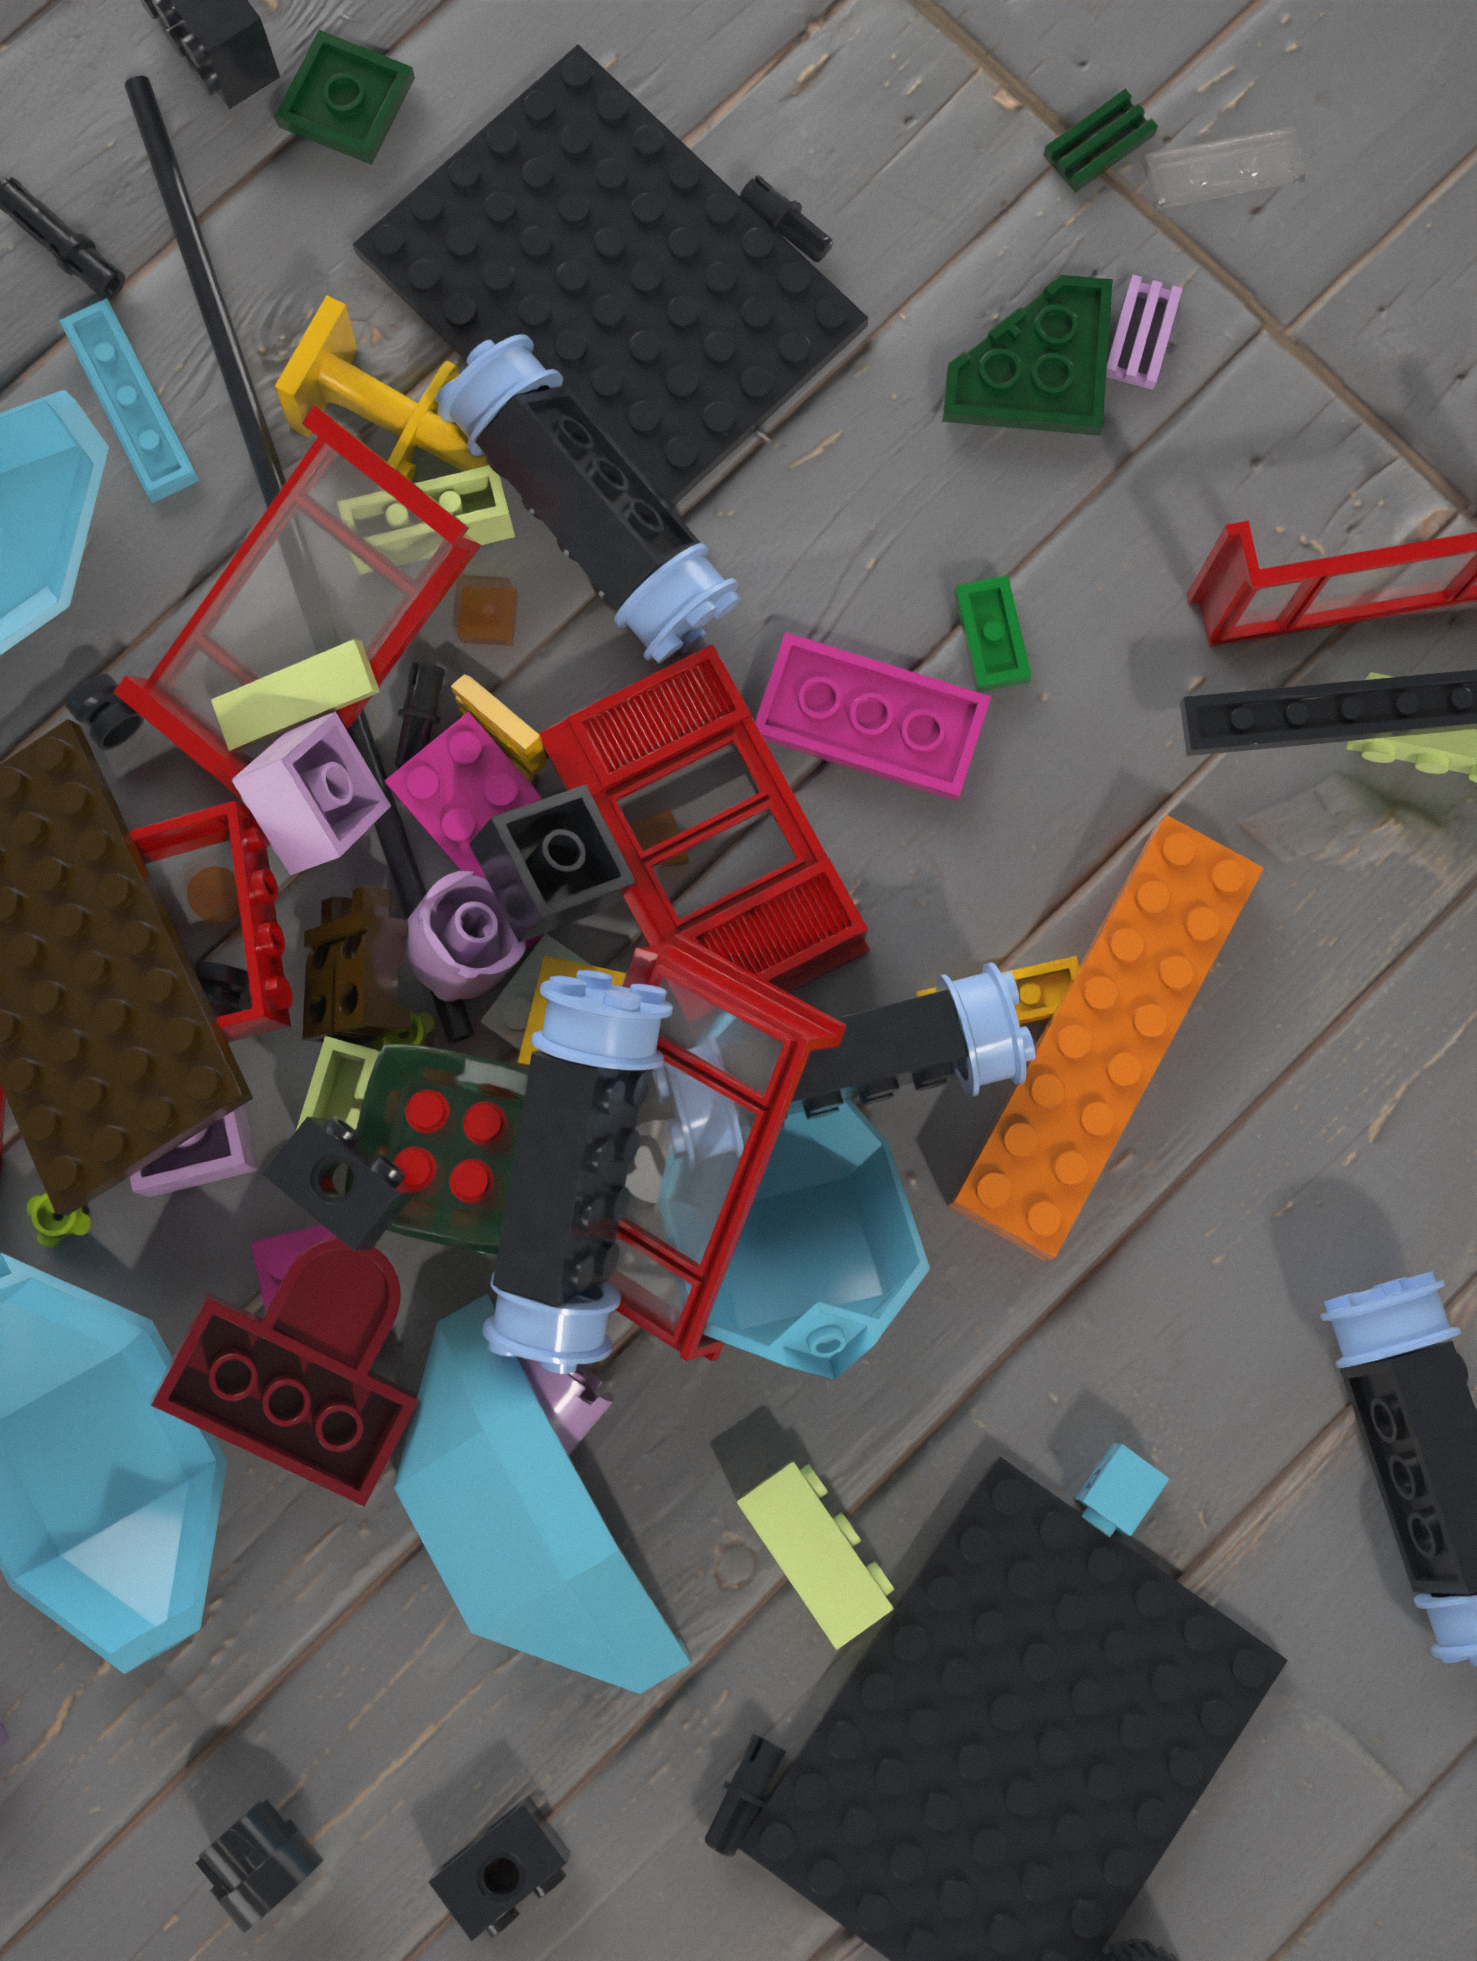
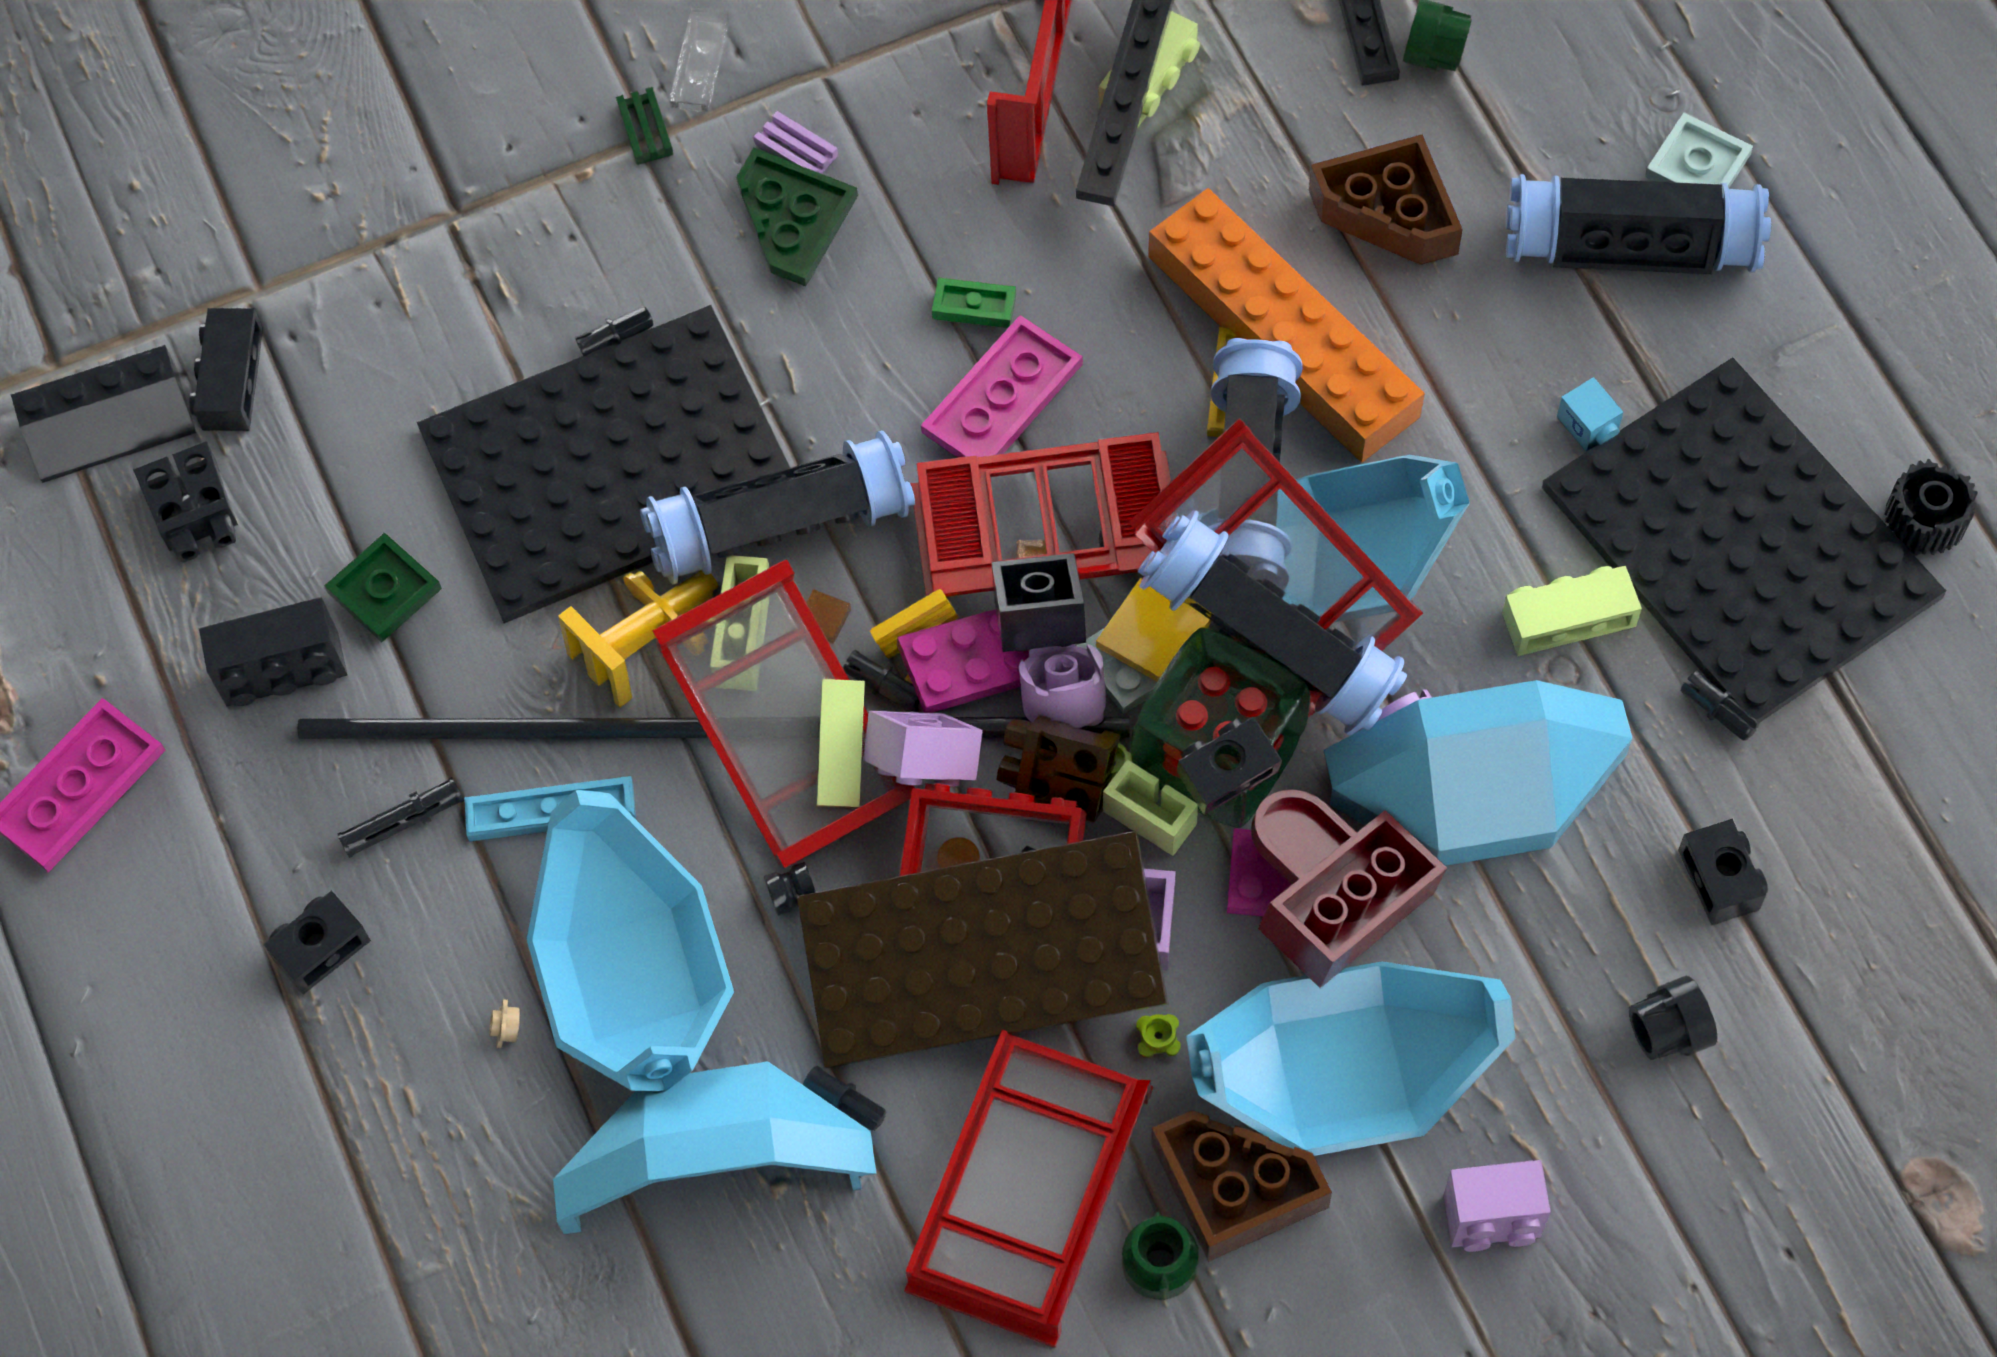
camera: 65 degrees left, 15 degrees down
none -> reddish brown brick [1308,134,1463,265]

